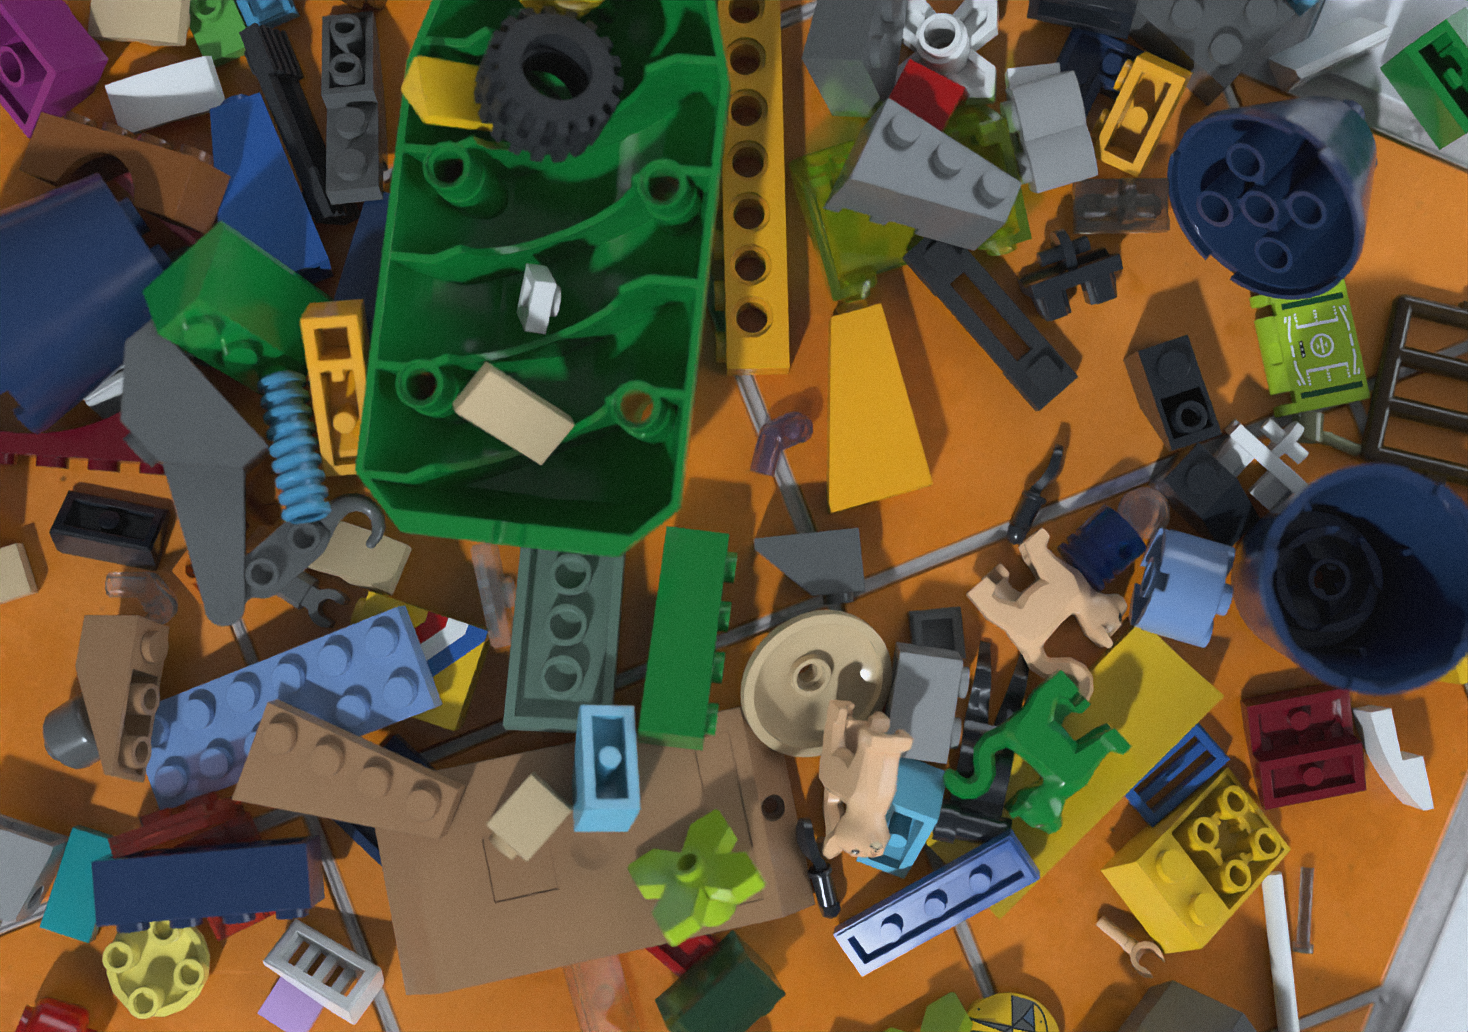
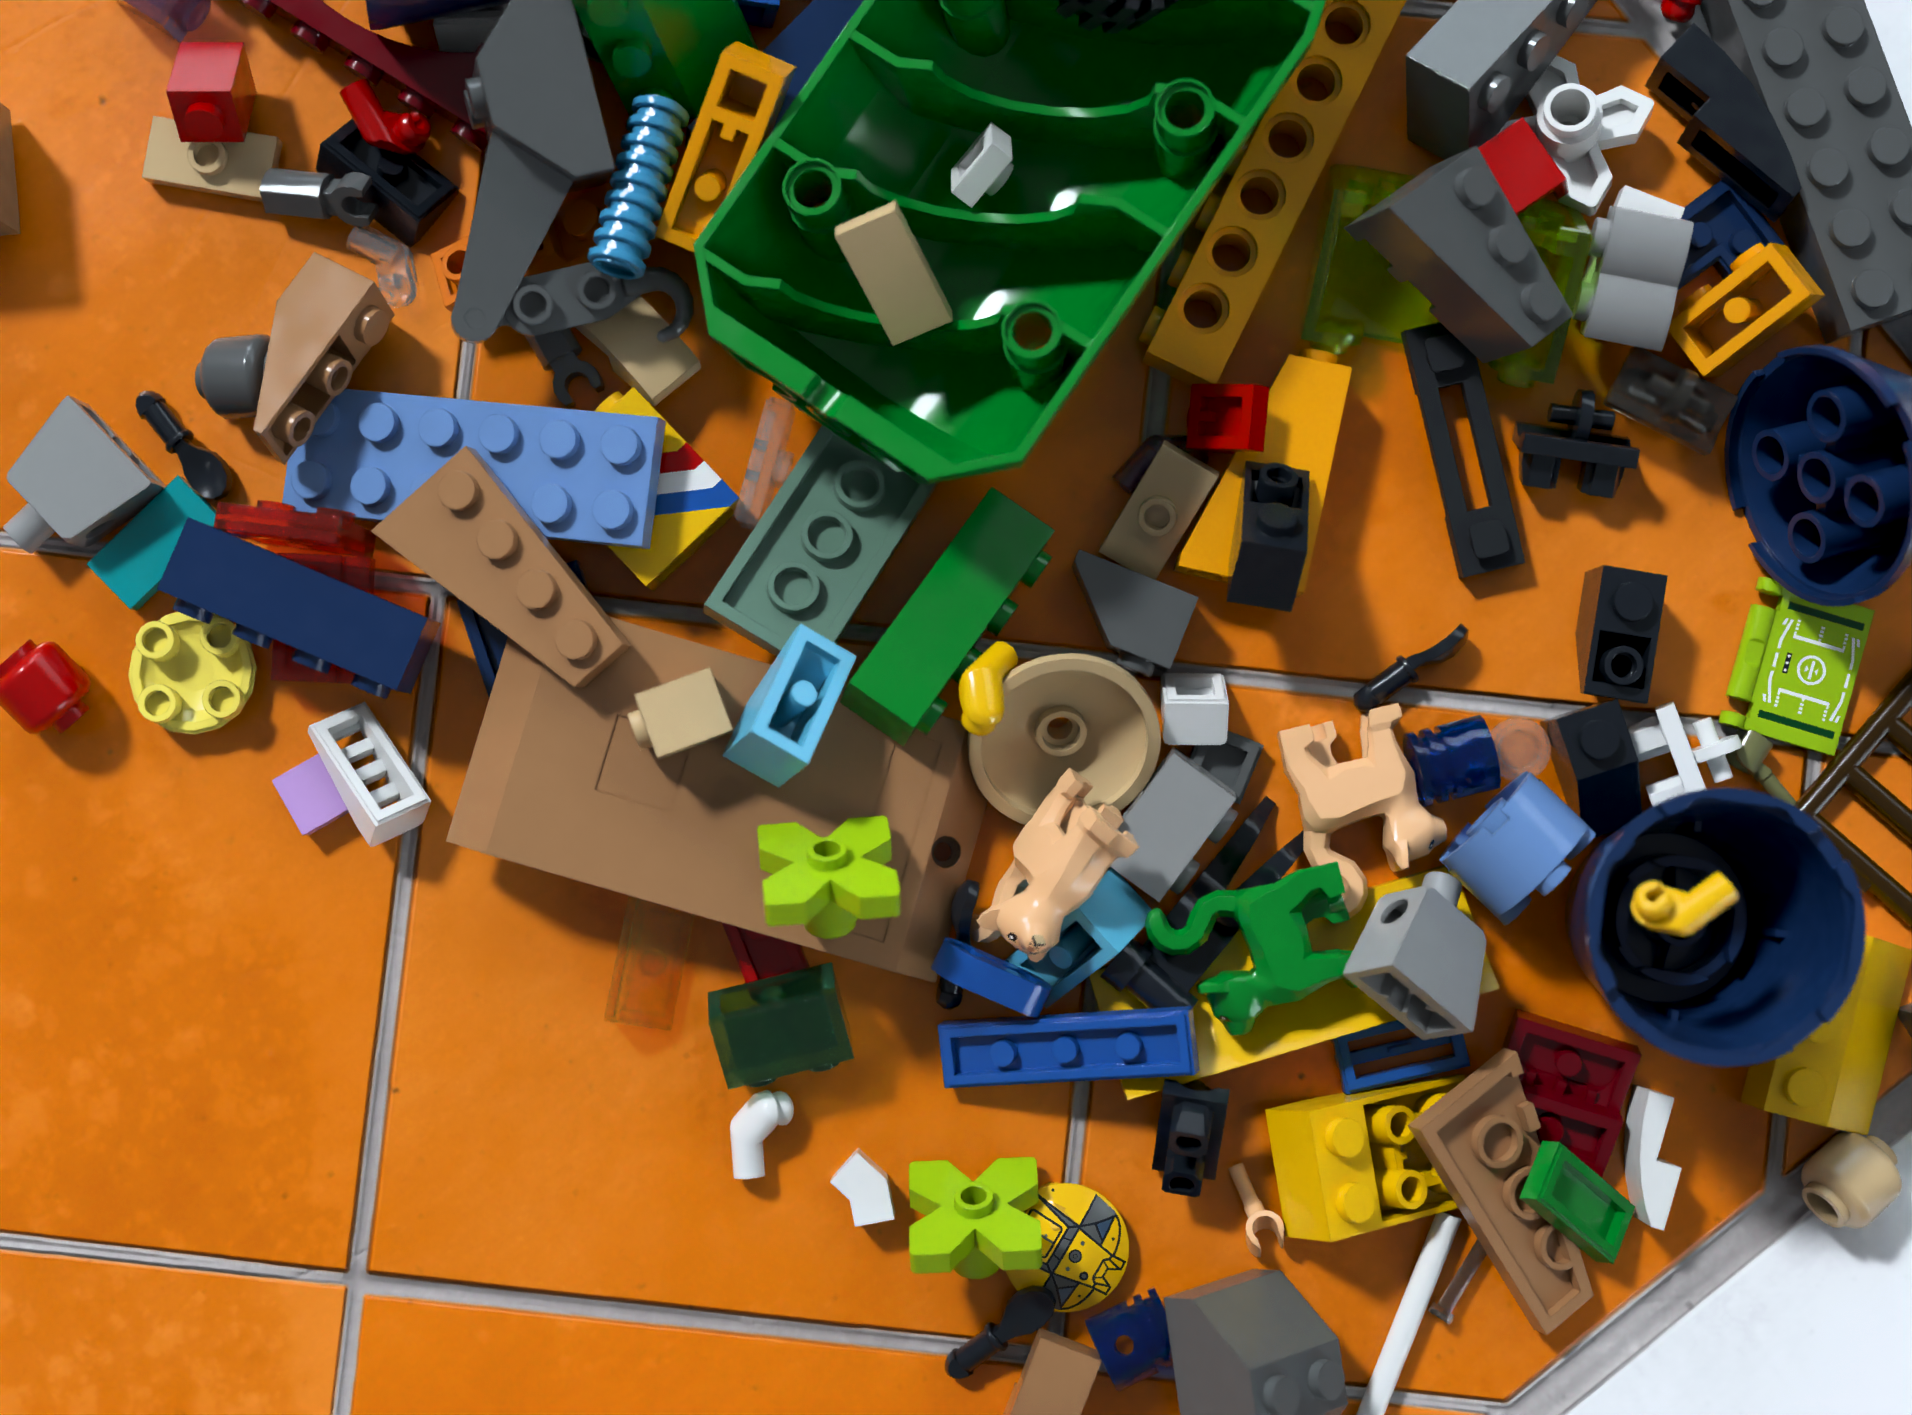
camera: 25 degrees right, 0 degrees up
none -> black piece [136,391,232,500]
none -> dark grey bar [259,168,379,227]
none -> red arm [339,79,431,155]
none -> blue beam [931,937,1053,1018]
none -> yellow arm [959,641,1018,736]
none -> tan plate [1099,440,1220,580]
none -> black hips [1152,1079,1230,1197]
none -> white slope [1160,673,1229,745]
none -> red bracket [1186,384,1270,454]
none -> black slope [1227,461,1310,612]
none -> light grey torso [1343,871,1486,1040]
none -> medium nougat wing [1408,1048,1594,1335]
none -> green tile [1520,1141,1635,1264]
none -> yellow arm [1631,872,1739,937]

